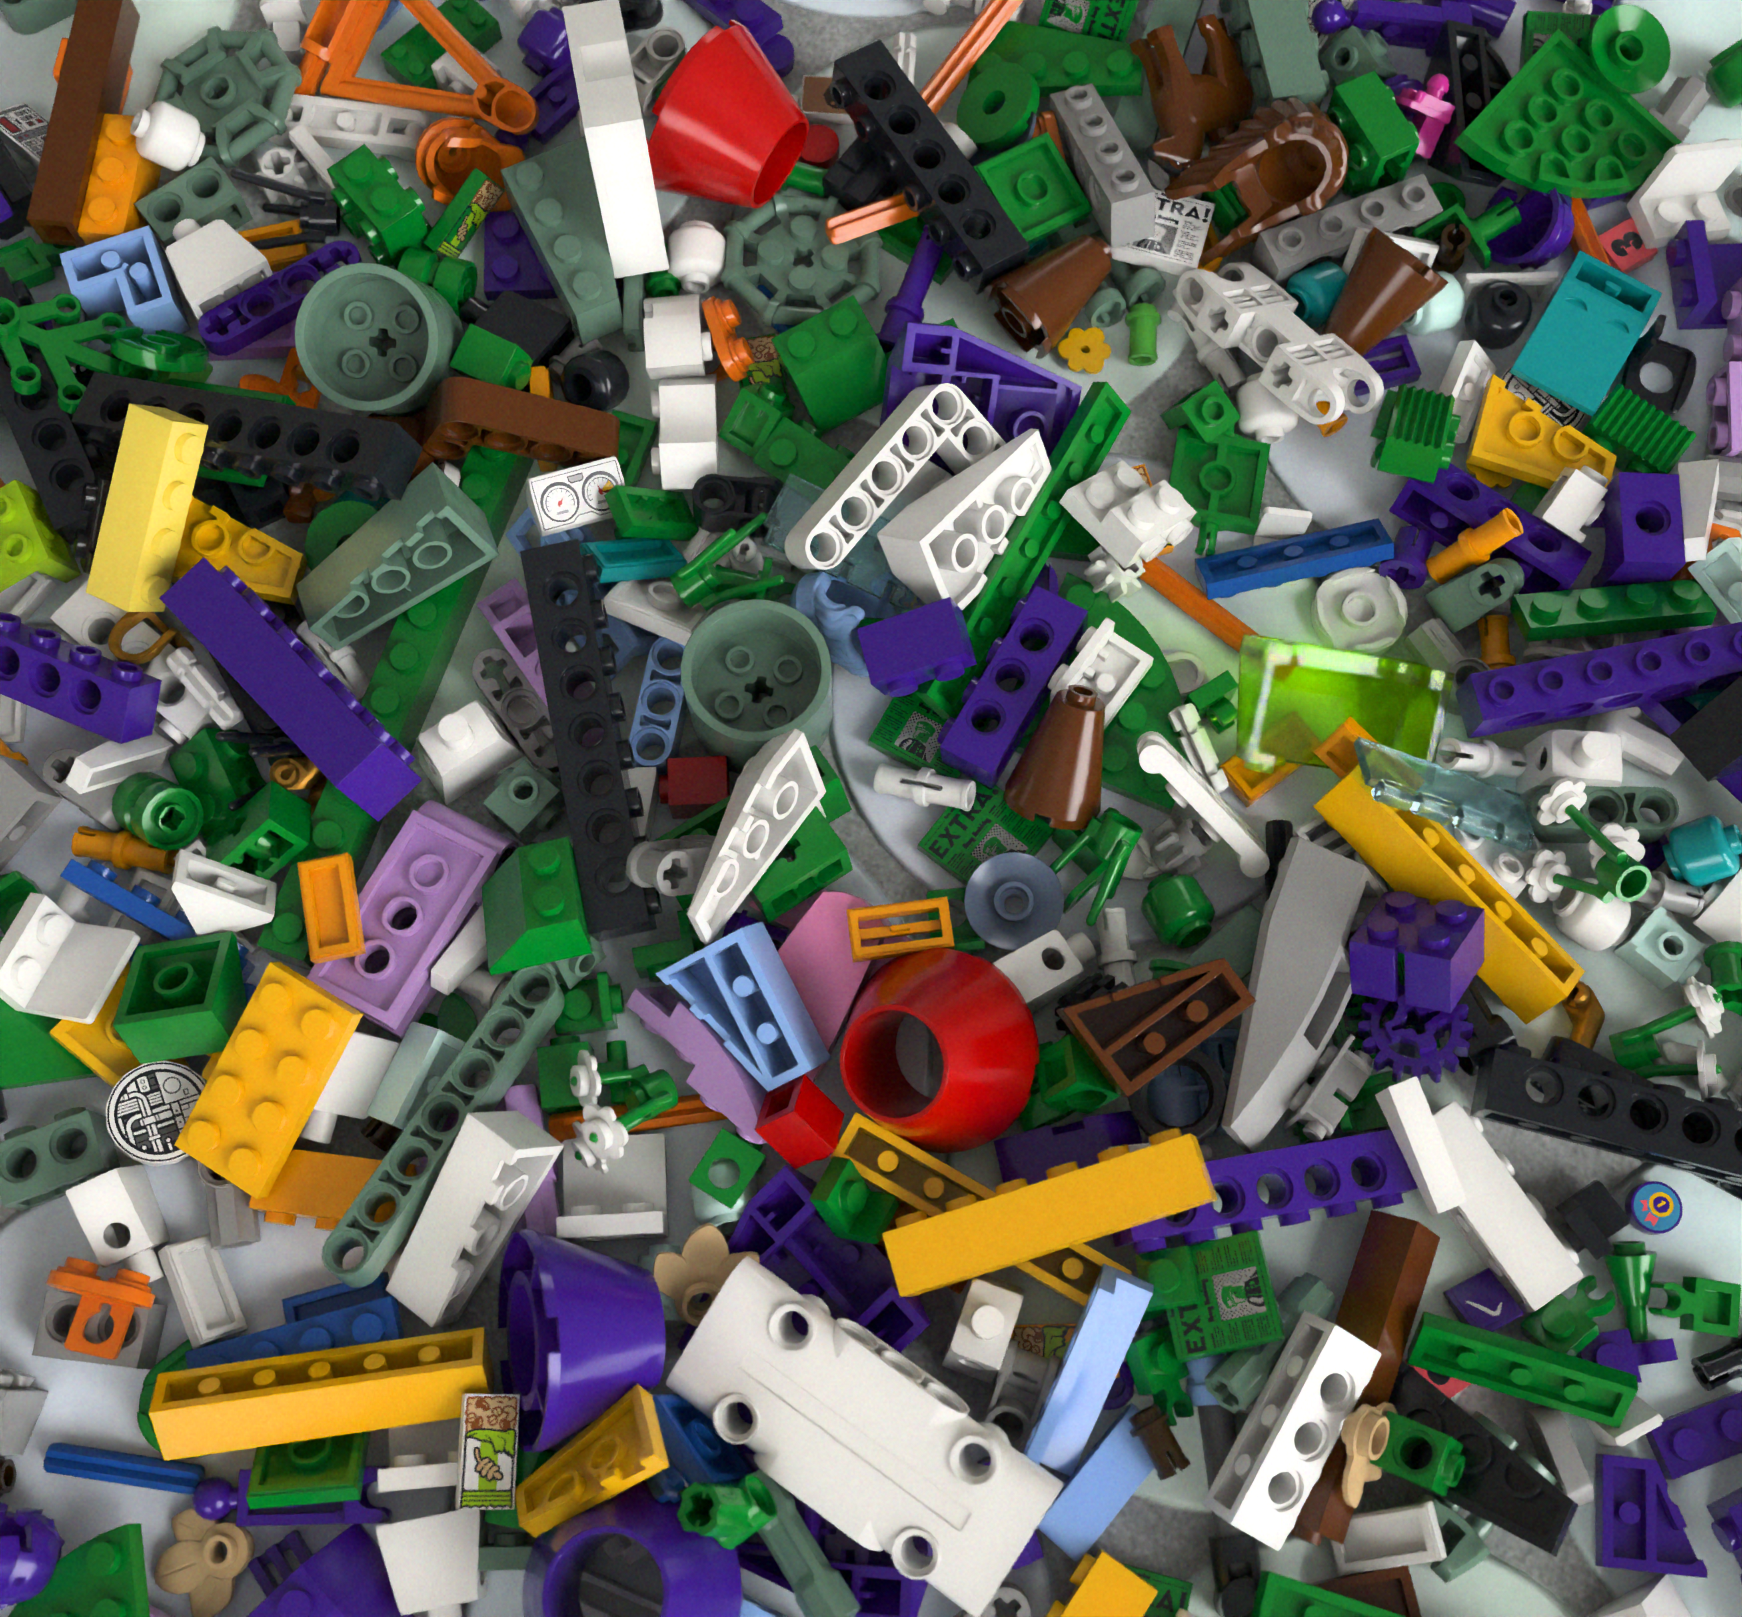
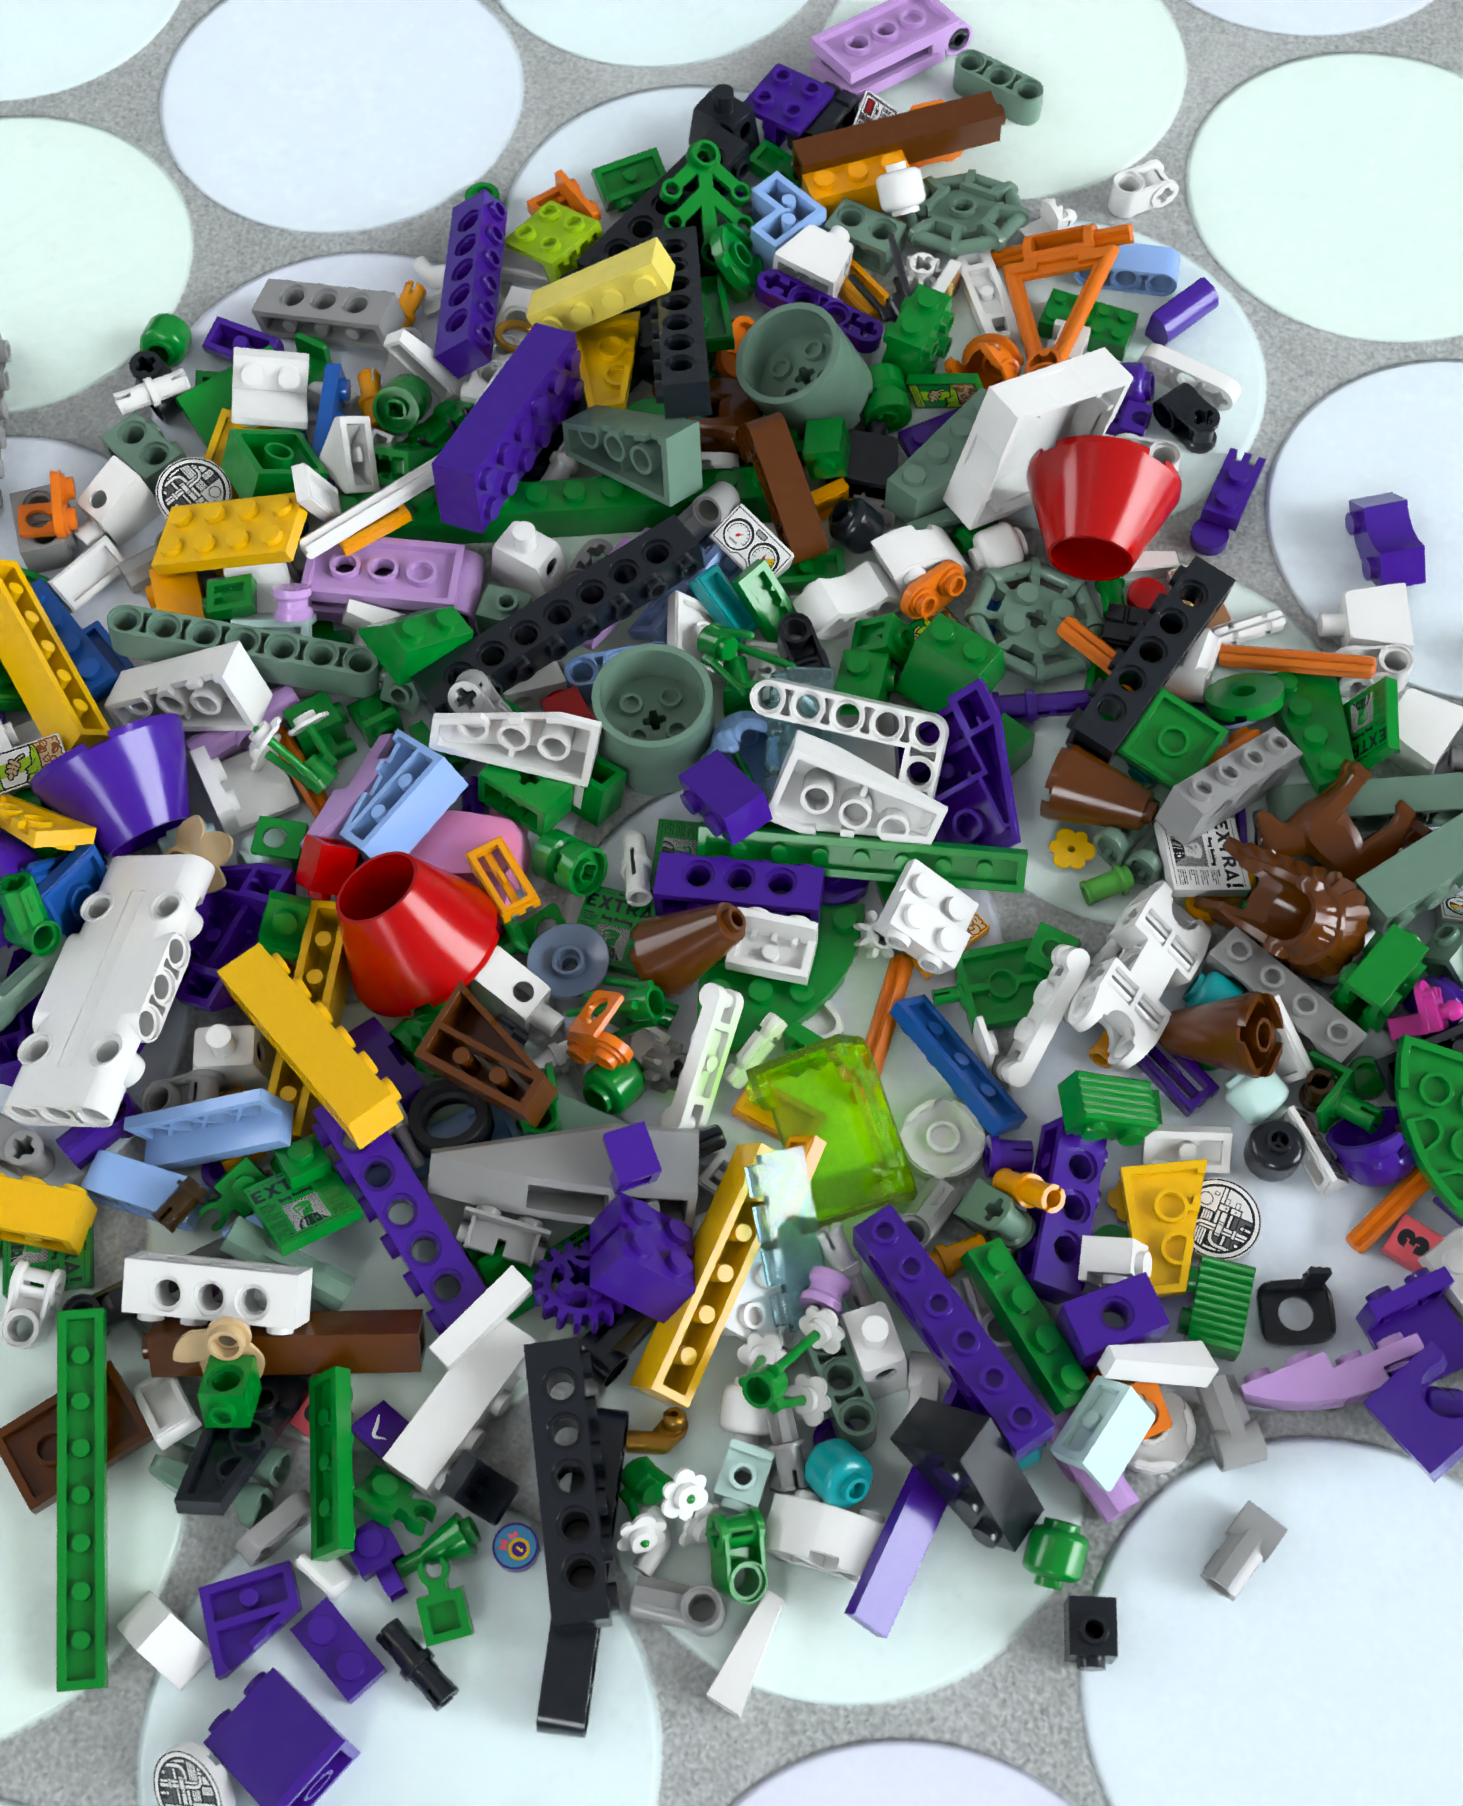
camera: 70 degrees right, 10 degrees down
teal slope [1509,250,1663,417] -> none
none -> green bracket [202,573,257,622]
none -> lavender wheel [272,583,314,622]
none -> white tile [291,463,342,523]
none -> white axle [298,455,438,560]
none -> green wheel [530,829,608,898]
none -> orange bracket [566,990,634,1071]
none -> dark purple panel [602,1121,662,1195]
none -> light grey piece [677,481,740,542]
none -> lavender wheel [798,1266,853,1319]
none -> white plate [993,944,1090,1087]

